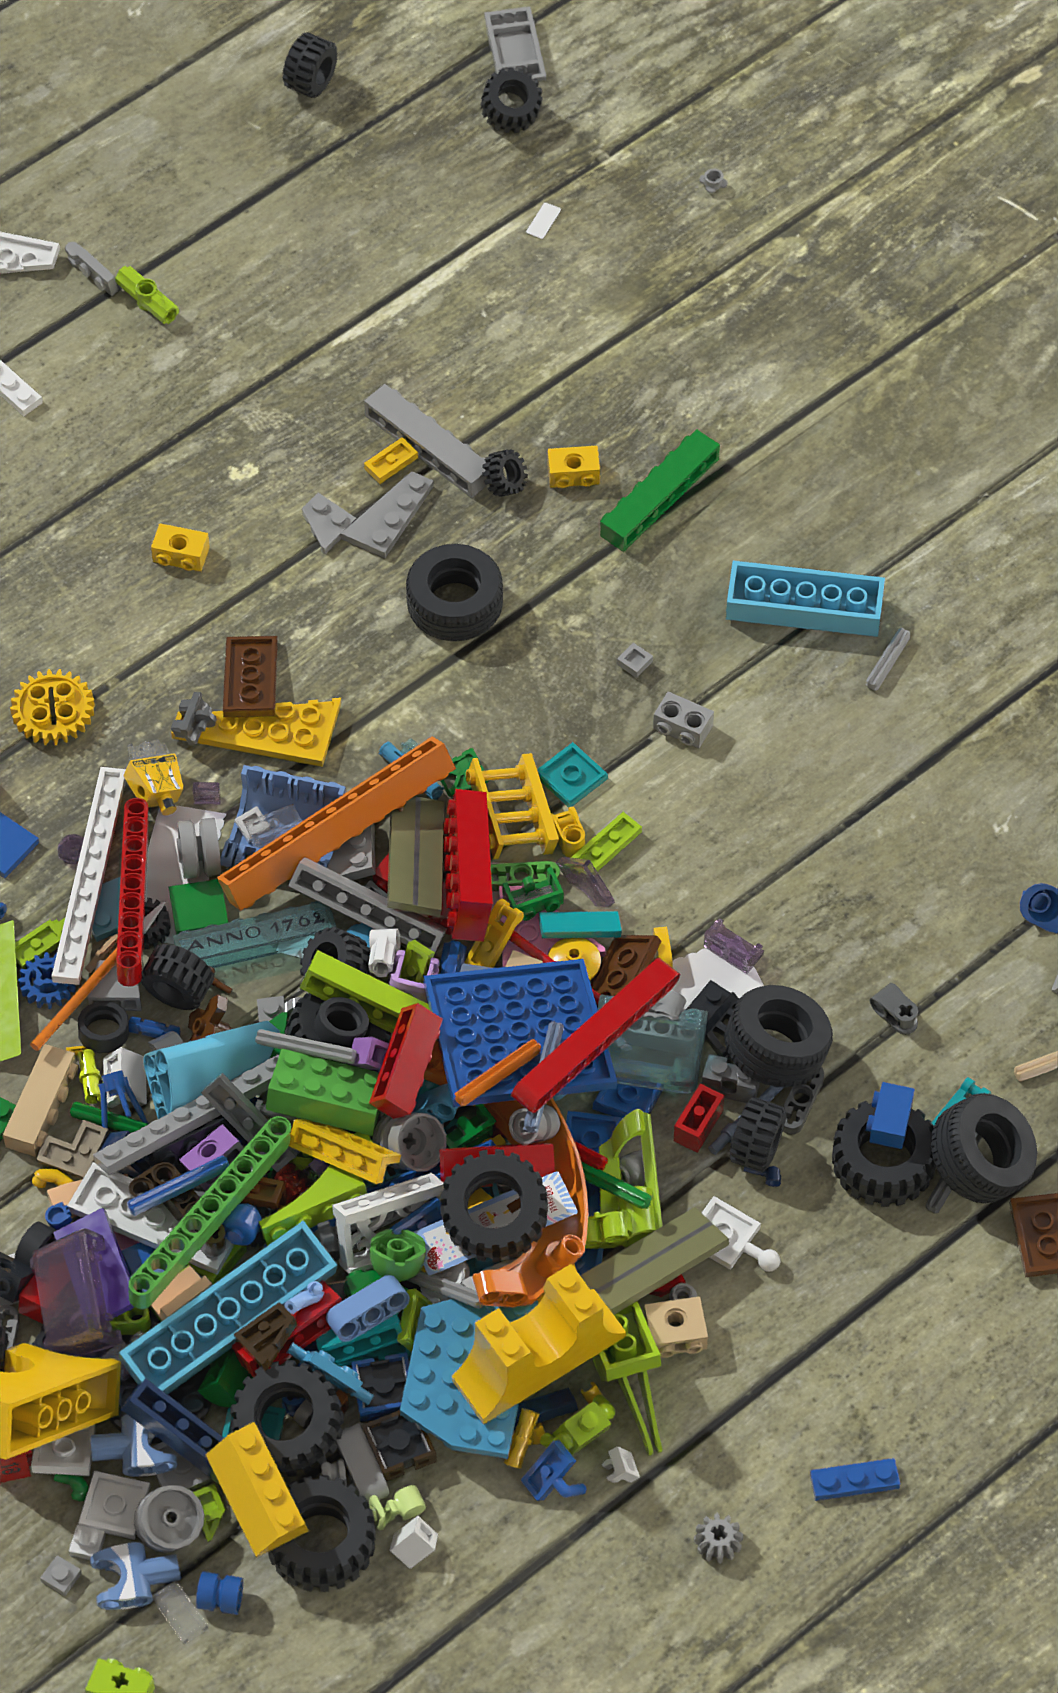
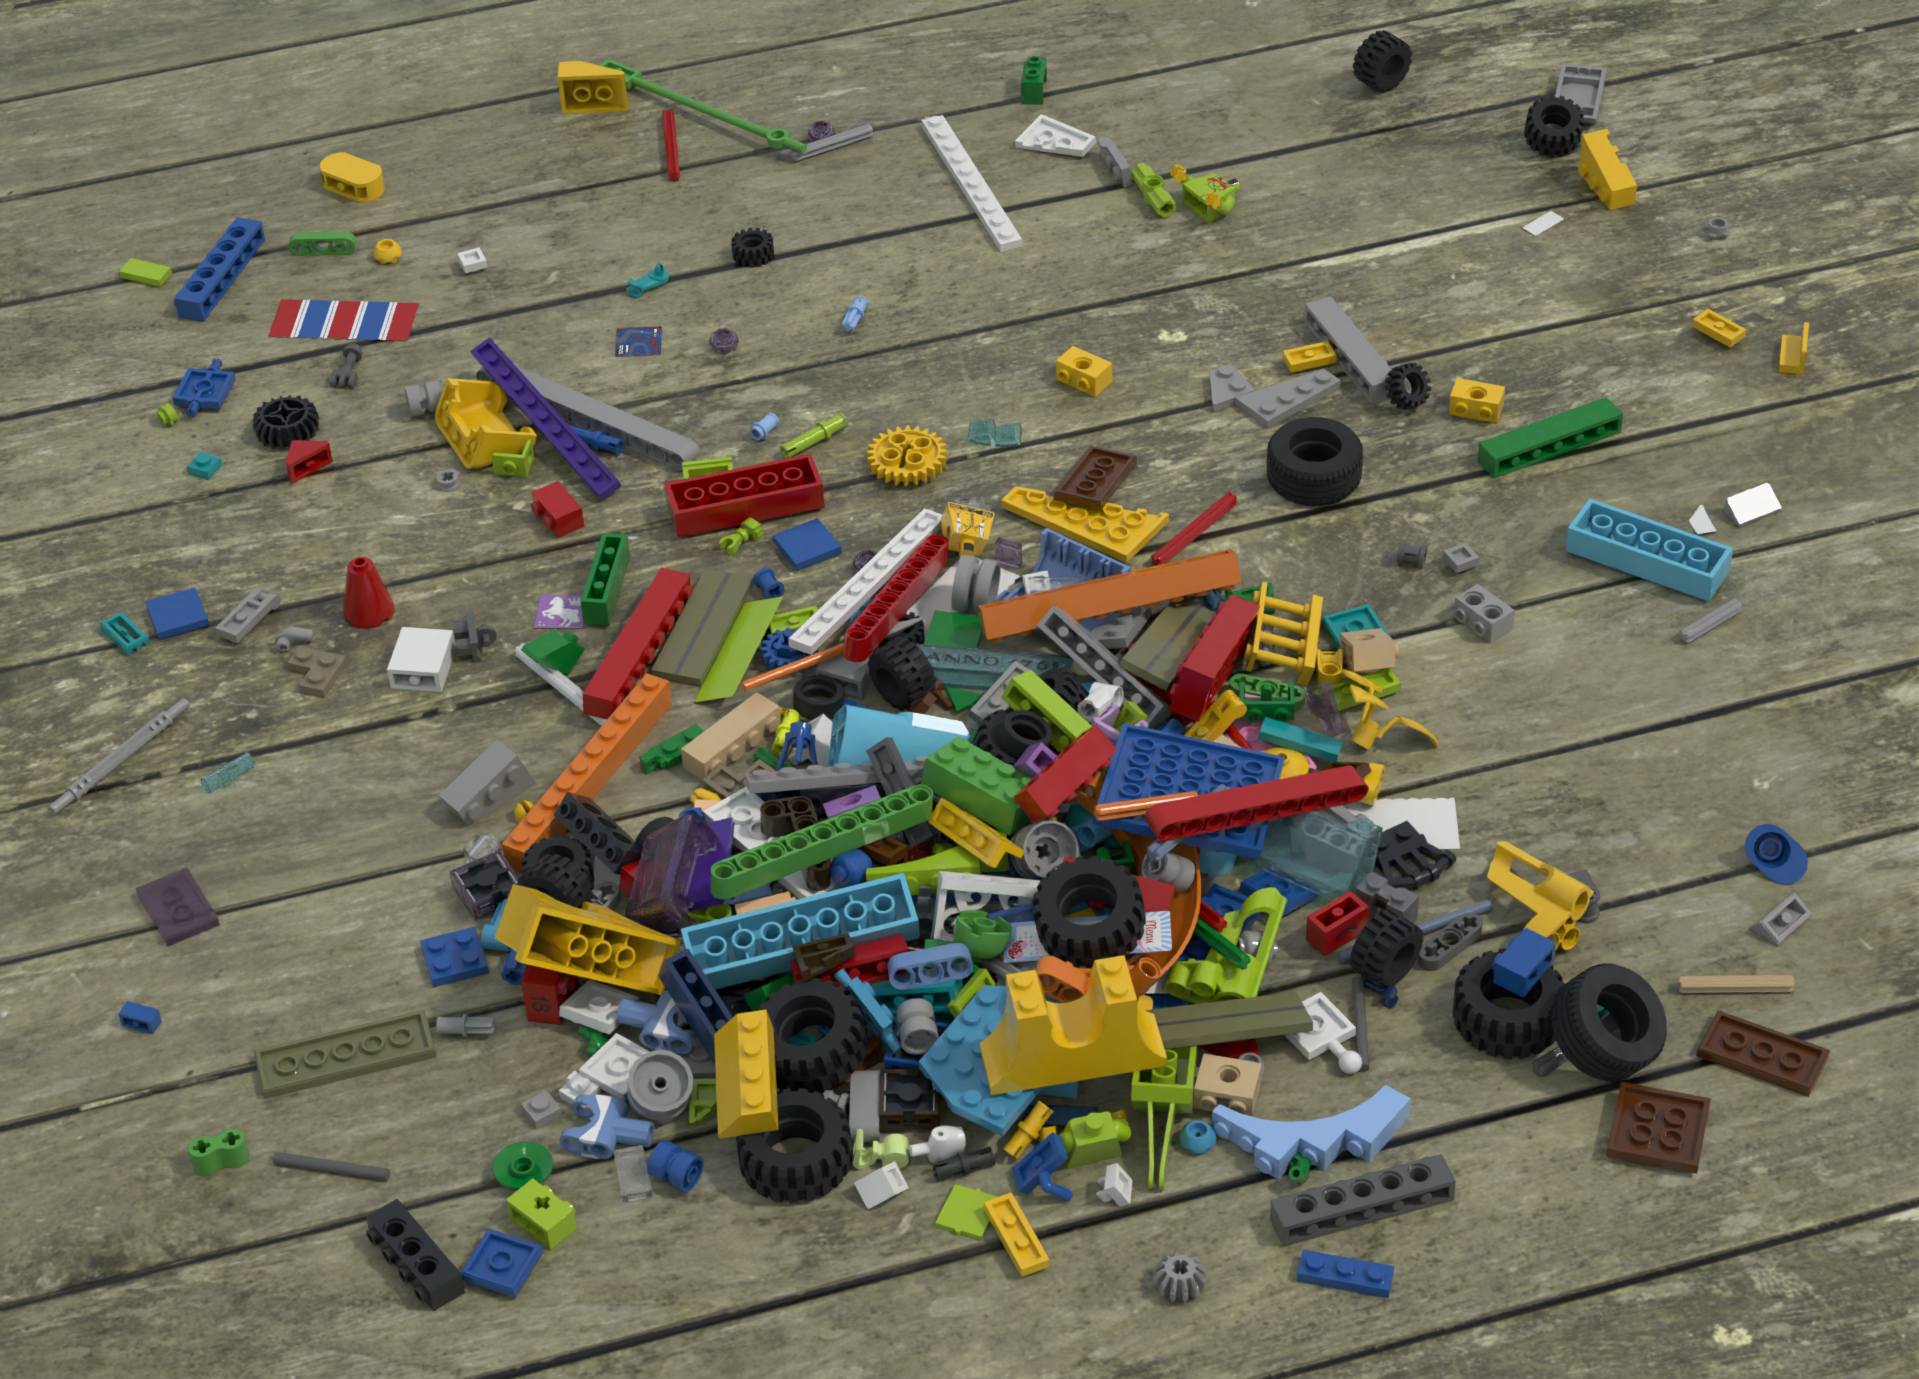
camera: 25 degrees right, 15 degrees down
blue axle [127,1156,229,1216] -> none
dark grey hips [171,692,217,745] -> none
light grey axle [255,1029,357,1064] -> none
light blue arm [285,1282,324,1314] -> none
clear purple hinge [704,918,764,974] -> none
black tyre [724,985,833,1087] -> none
none -> green dish [493,1141,553,1190]
none -> light grey wheel [896,998,939,1055]
none -> white piece [909,1126,965,1163]
none -> pearl dark grey pin [932,1146,995,1181]
none -> lime piece [935,1184,998,1241]
none -> green piece [945,686,983,713]
none -> clear light blue slope [968,419,1022,447]
none -> light grey plate [969,661,1037,724]
none -> yellow plate [984,1192,1050,1277]
none -> red axle [1151,492,1237,566]
none -> lime torso [1170,165,1240,223]
none -> dark azure plate [1179,1120,1217,1154]
none -> light blue arch [1212,1085,1411,1180]
none -> dark grey brick [1270,1154,1456,1247]
none -> green arm [1289,1154,1311,1184]
none -> tan brick [1340,628,1399,673]
none -> yellow plant [1340,669,1439,749]
none -> dark grey bar [1352,977,1369,1072]
none -> dark grey bush [1397,540,1428,568]
none -> yellow panel [1487,841,1594,951]
none -> yellow wedge [1578,129,1637,210]
none -> white sticker [1689,505,1717,534]
none -> yellow plate [1692,309,1747,348]
none -> slope [1724,483,1781,527]
none -> yellow panel [1778,322,1809,375]

